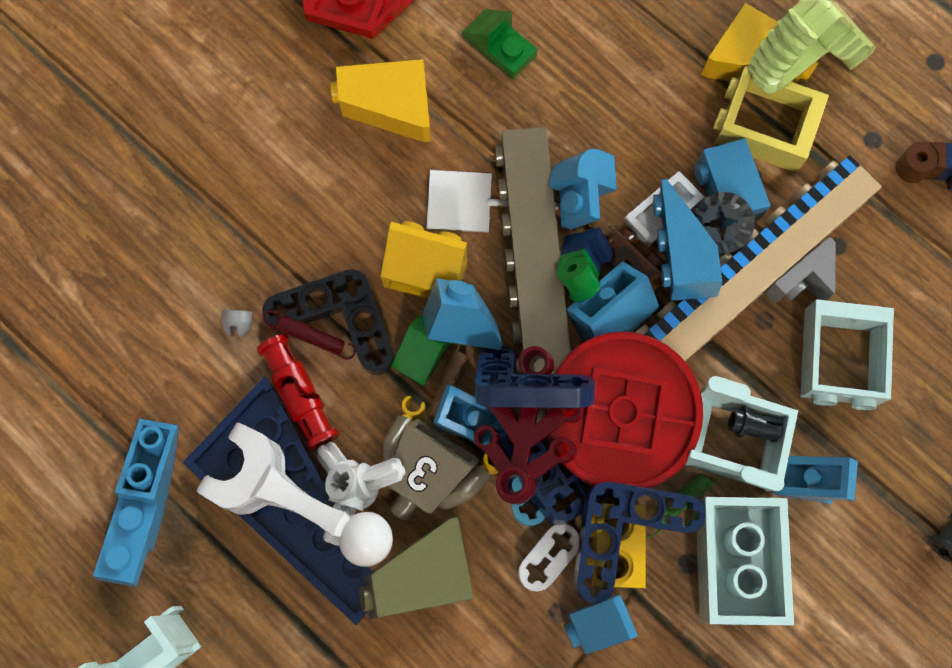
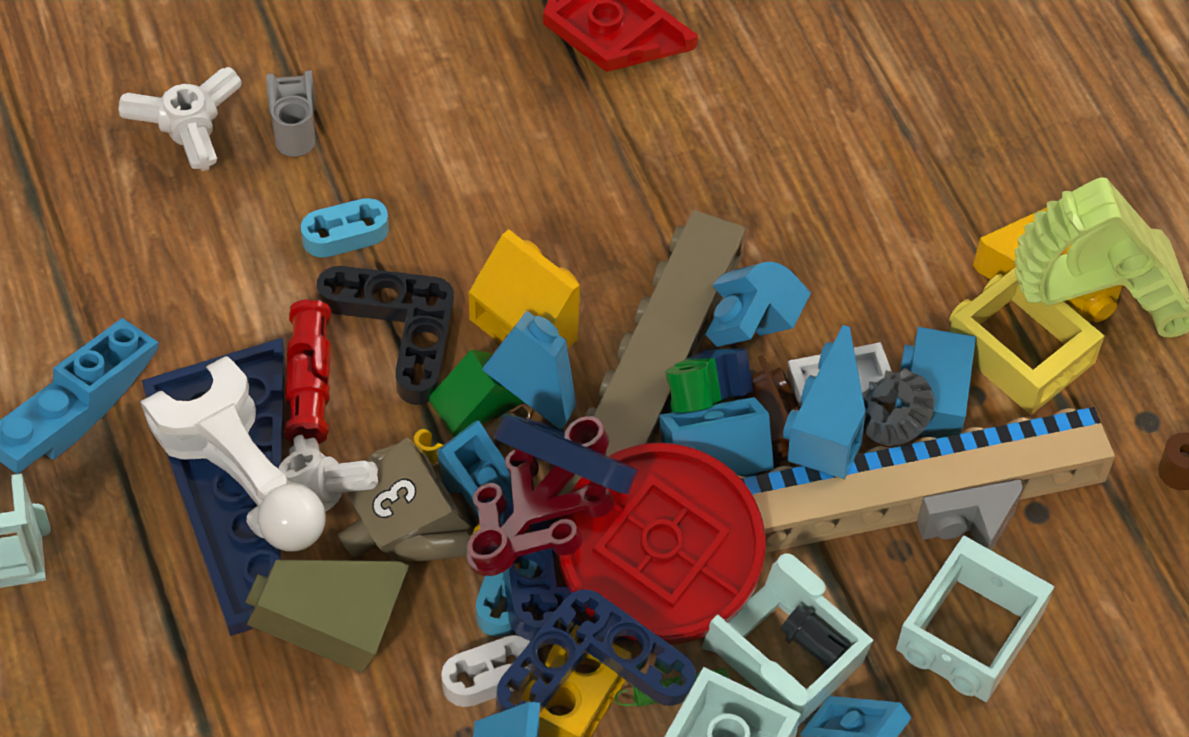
camera: 25 degrees right, 20 degrees down
light grey hinge [221,310,253,337] -> none
dark red piece [263,310,356,360] -> none
yellow slope [331,59,431,142] -> none
white piece [426,170,559,233] -> none
green slope [462,9,538,79] -> none
none -> white bush [119,67,241,172]
none -> light grey piece [266,70,316,157]
none -> medium azure beam [300,198,389,258]

